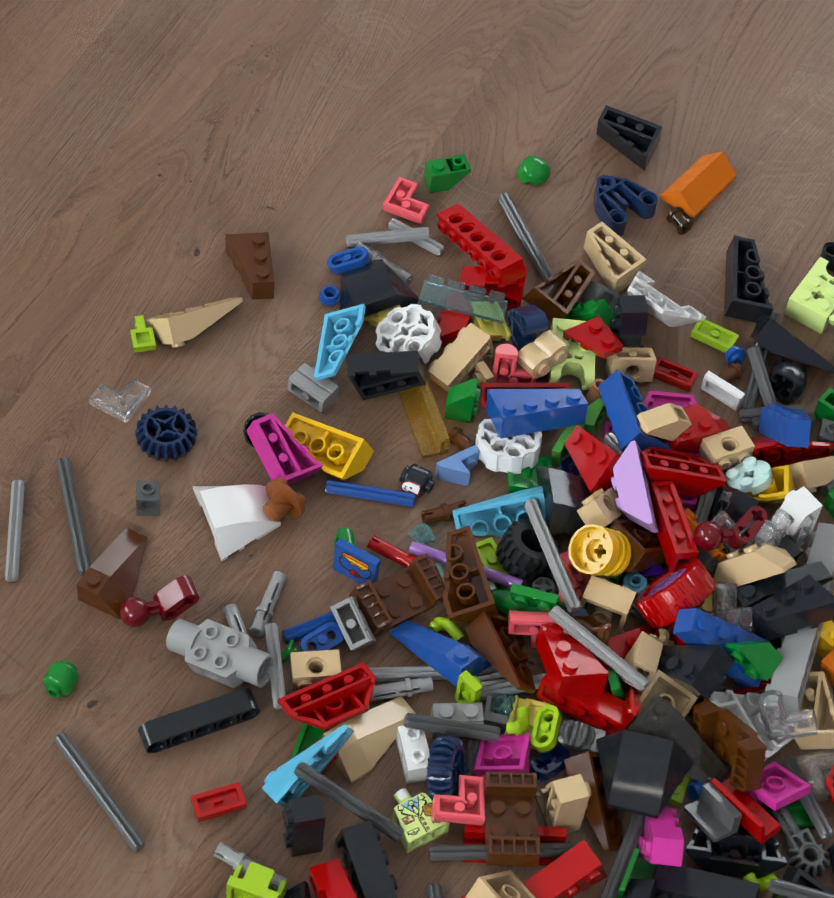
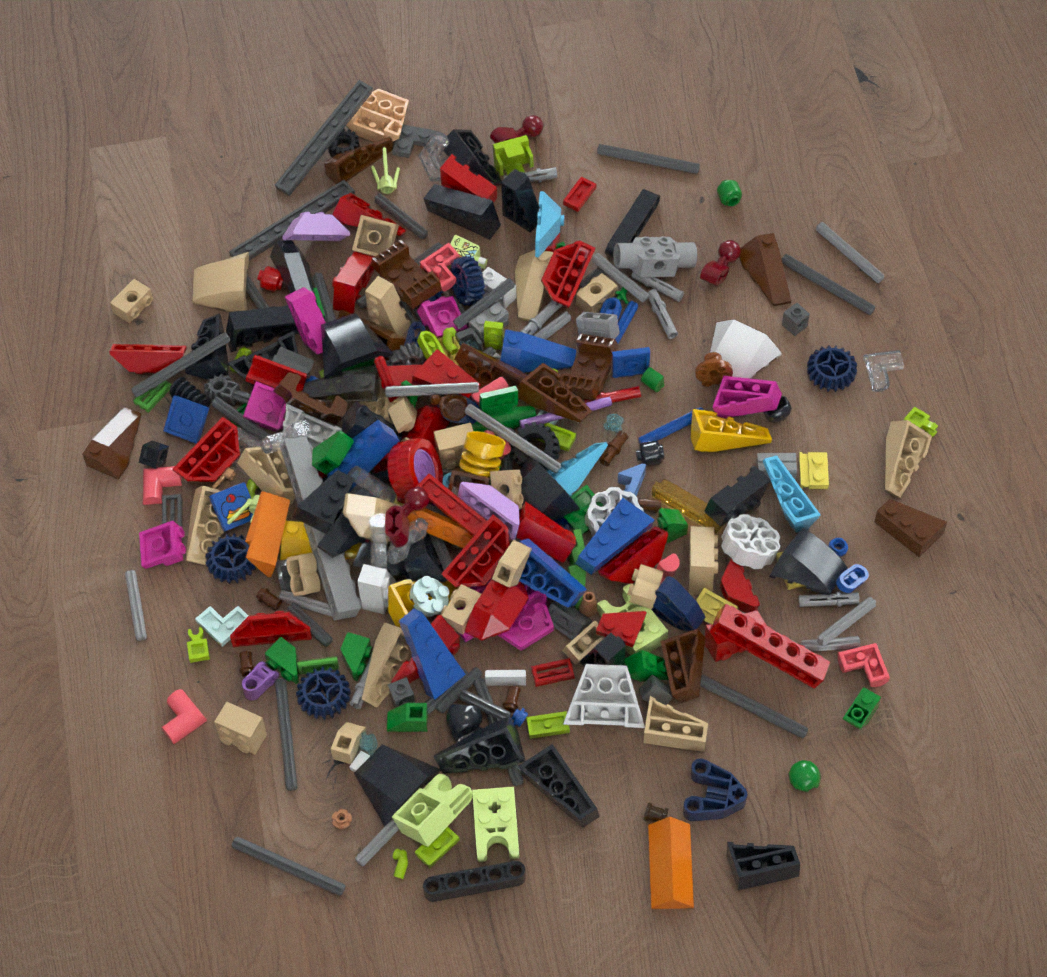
camera: 150 degrees right, 5 degrees up
dark grey axle [294,762,404,841] -> none
clear light blue windscreen [418,274,508,324] -> none
tan plate [473,361,494,386] -> none
none -> light yellow plate [799,452,829,489]

